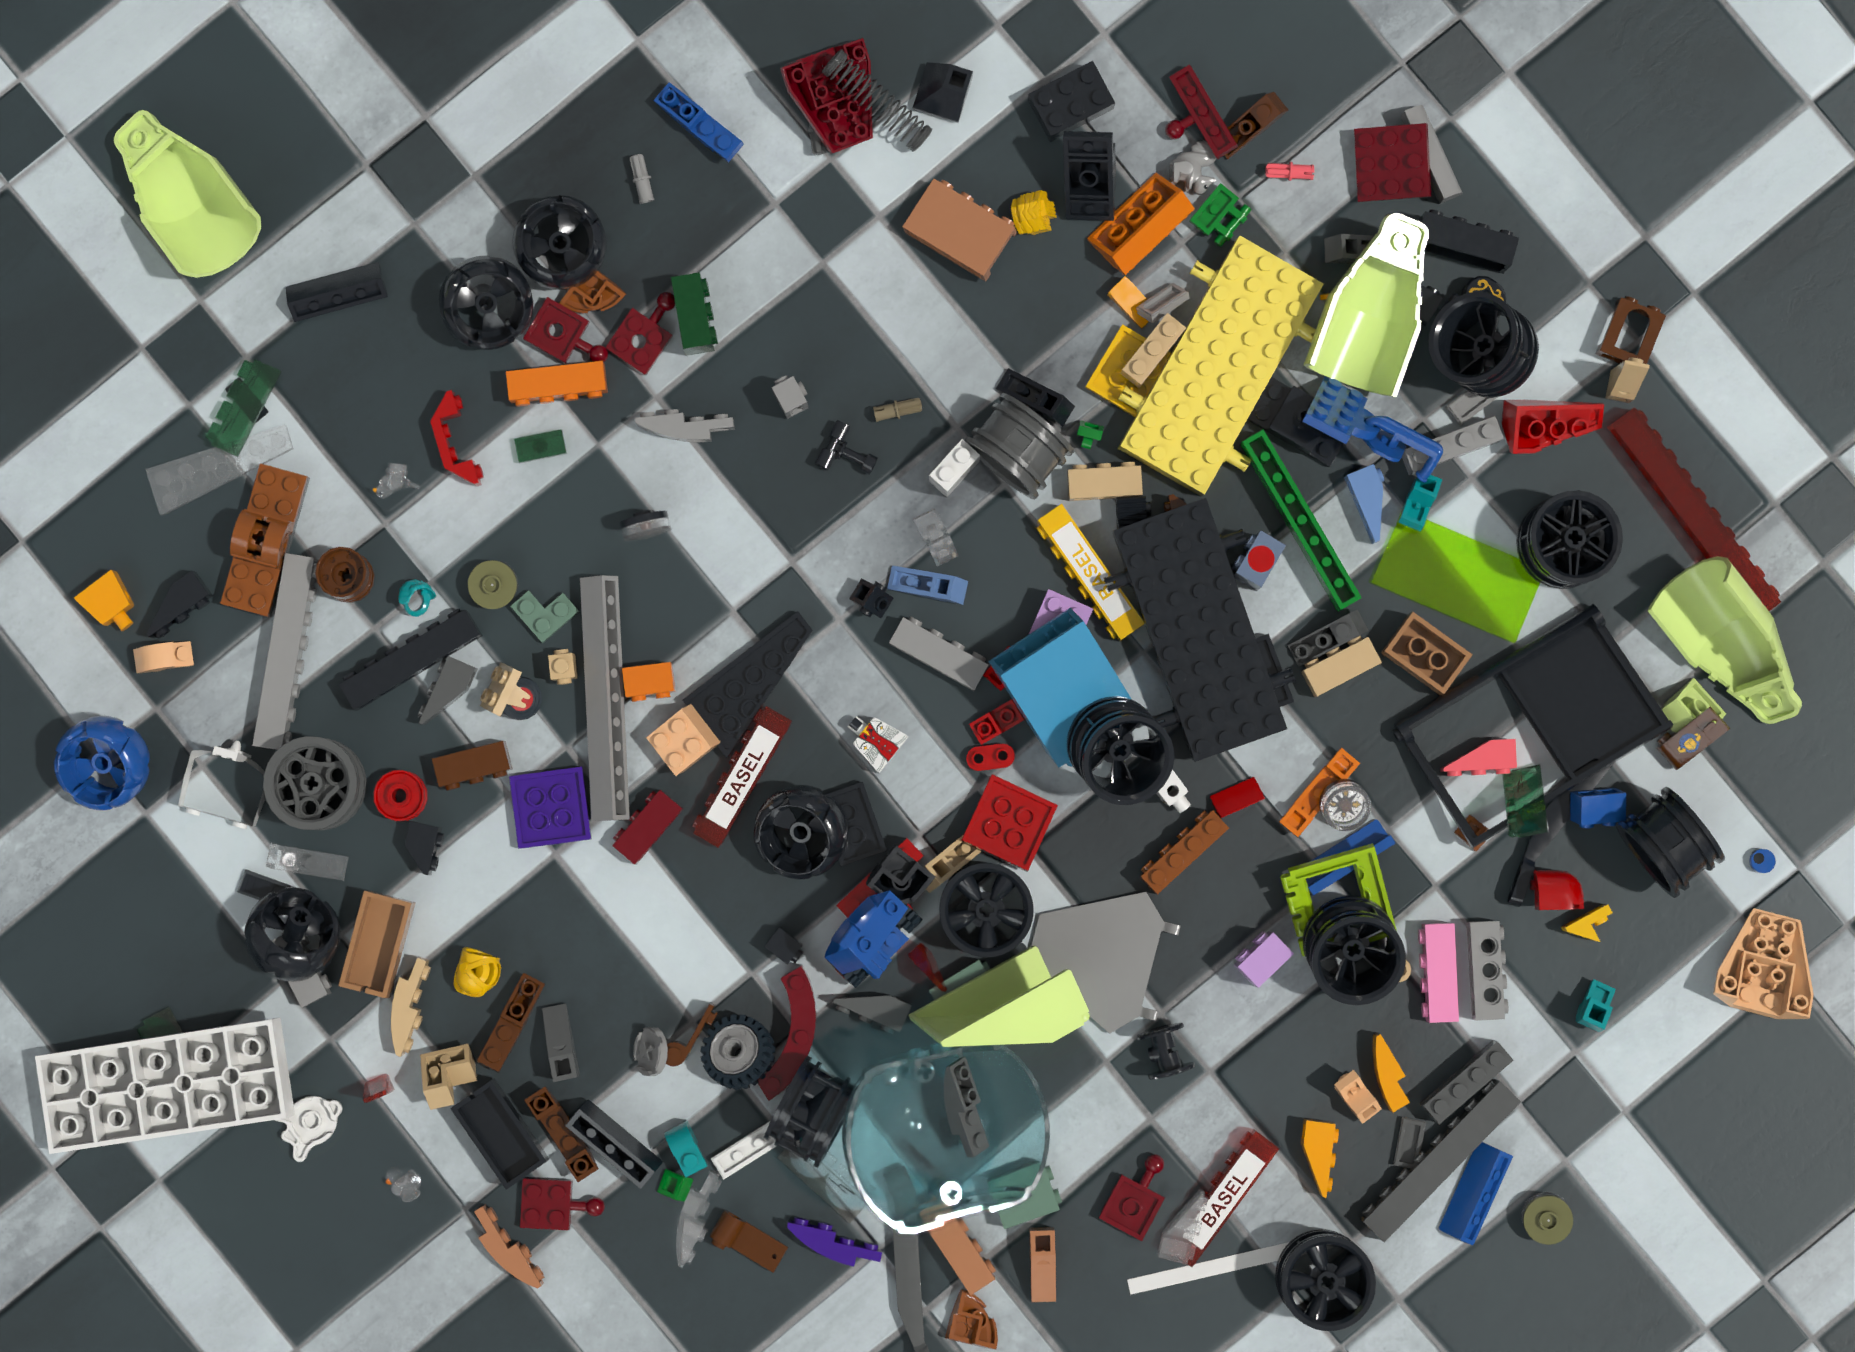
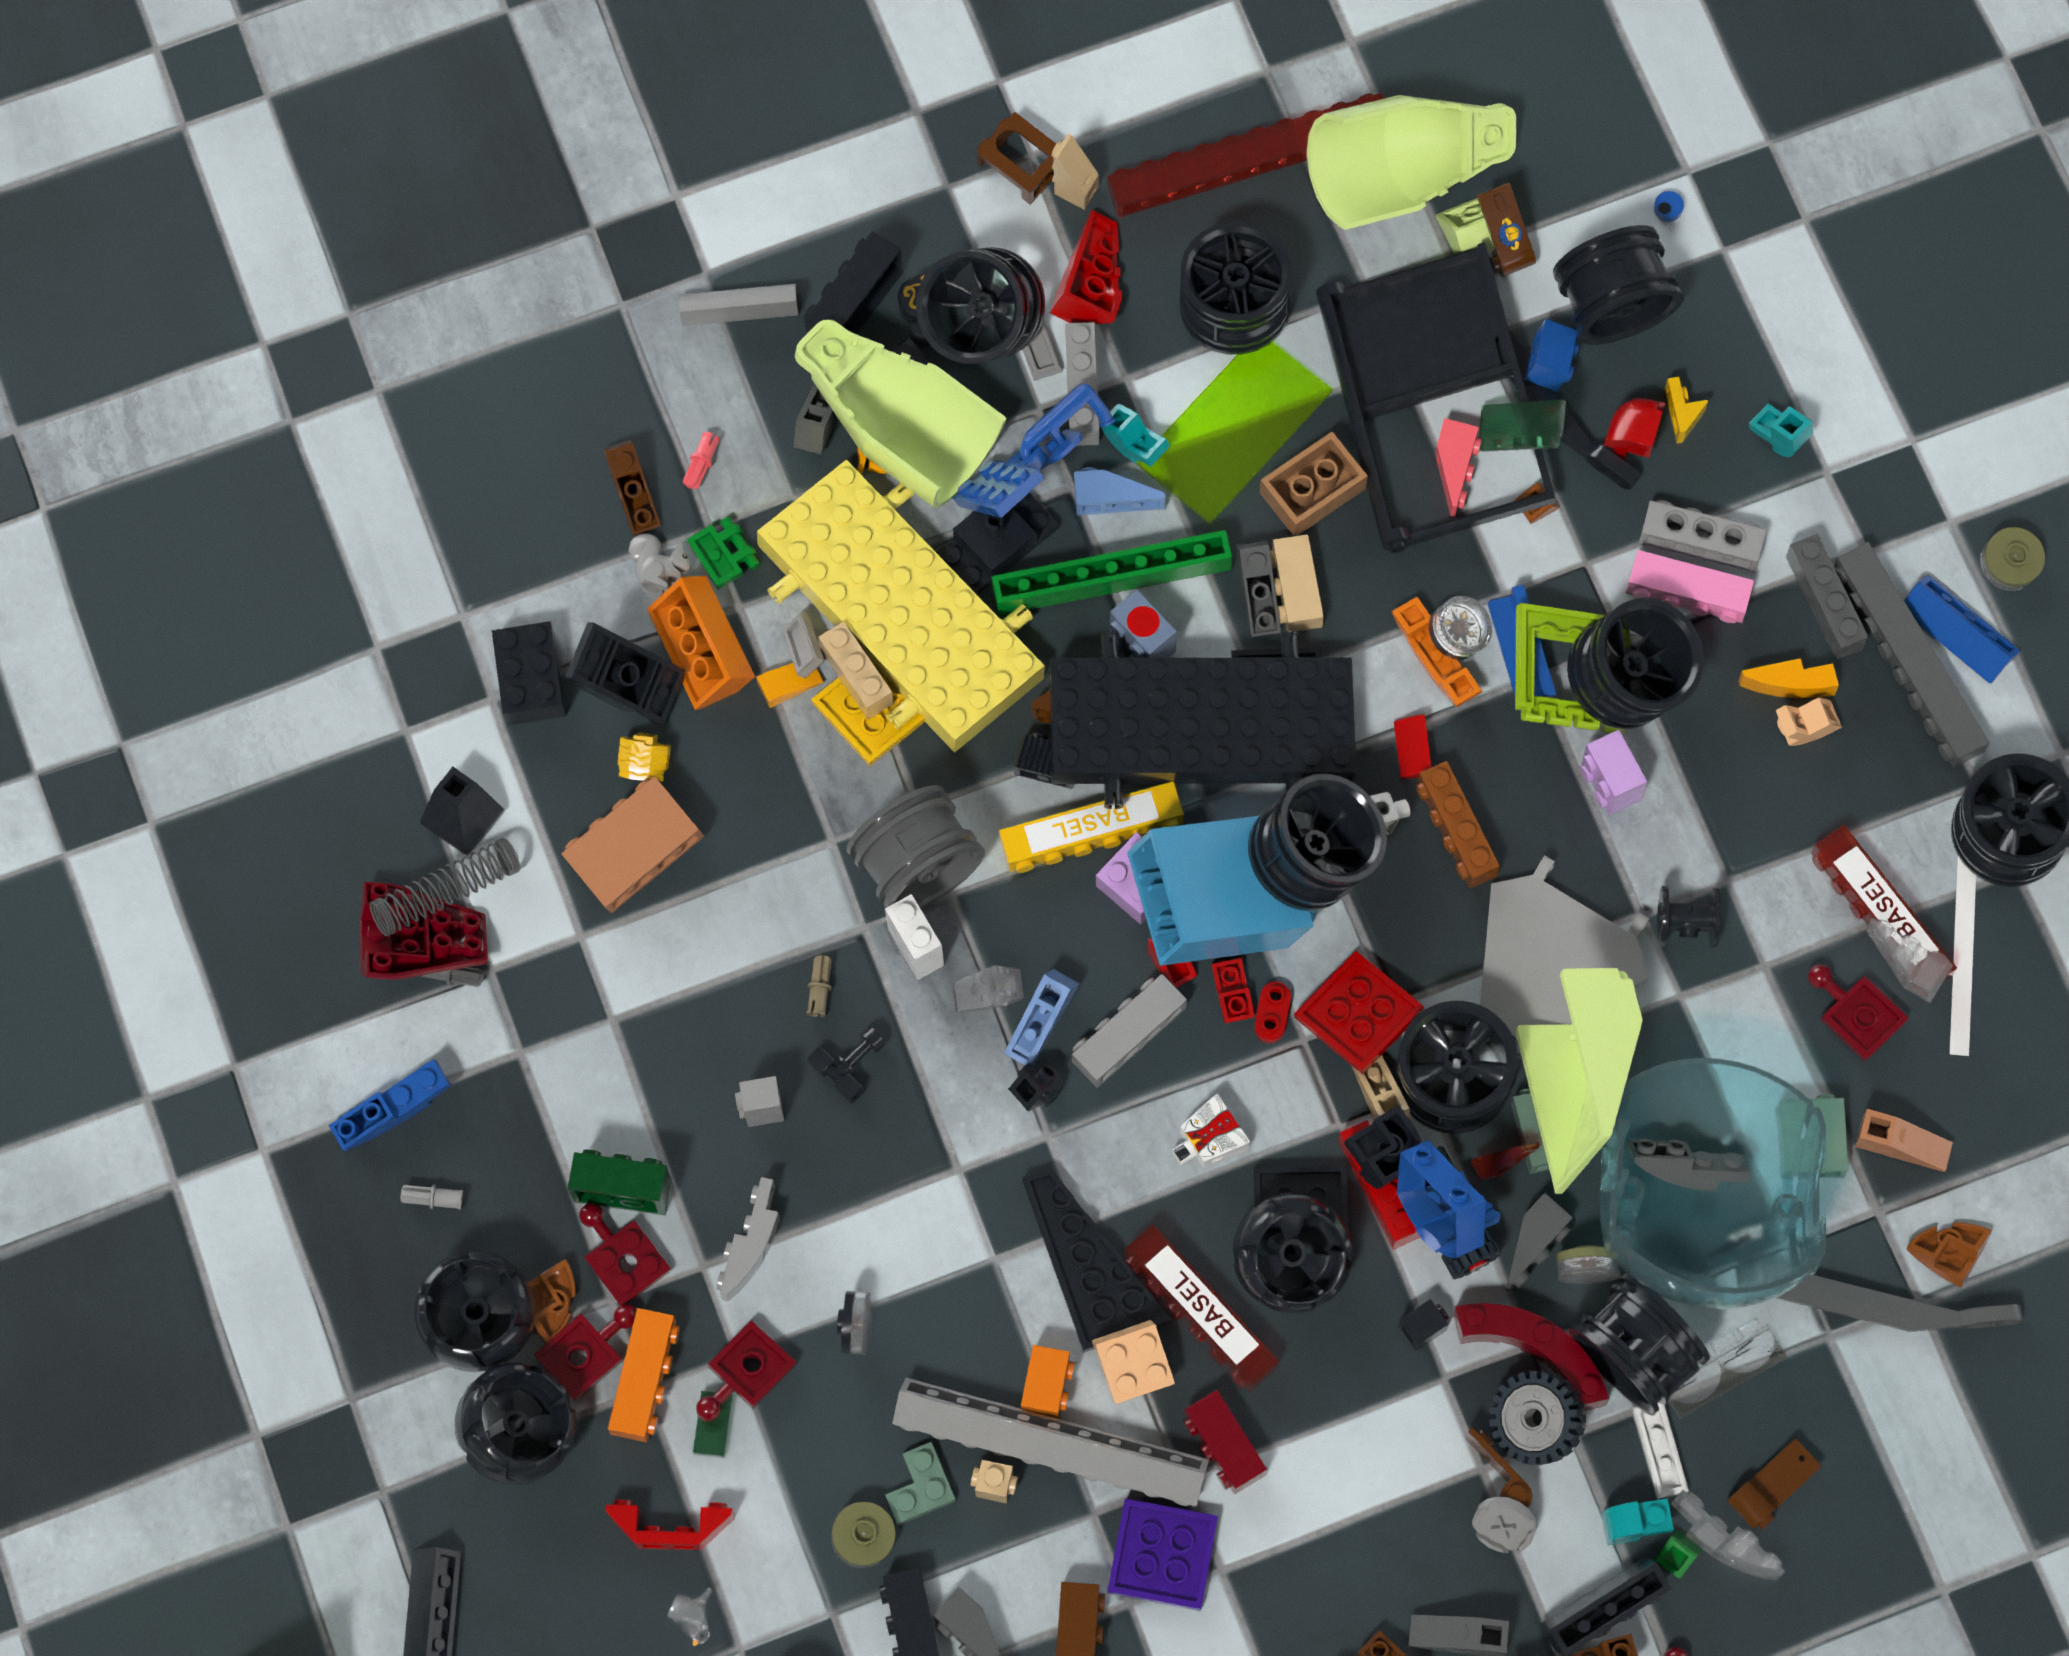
camera: 65 degrees left, 15 degrees down
teal piece [398,579,436,617] -> none
tan plate [480,662,542,720] -> none
dark purple slope [787,1217,883,1267] -> none
nougat brick [916,1194,996,1295] -> none
black slope [996,368,1075,427] -> none
tan brick [1067,462,1143,501] -> none
green tile [1077,420,1104,449] -> none
dark red plate [1165,64,1238,159] -> none
light orange slope [1301,1119,1339,1198] -> none
dark red plate [1354,123,1431,202] -> none
dark grey tile [1393,1117,1426,1169] -> none
light nougat wedge [1713,908,1814,1019] -> none
none -> dark red plate [696,1320,796,1421]
none -> clear piece [1556,1245,1621,1284]

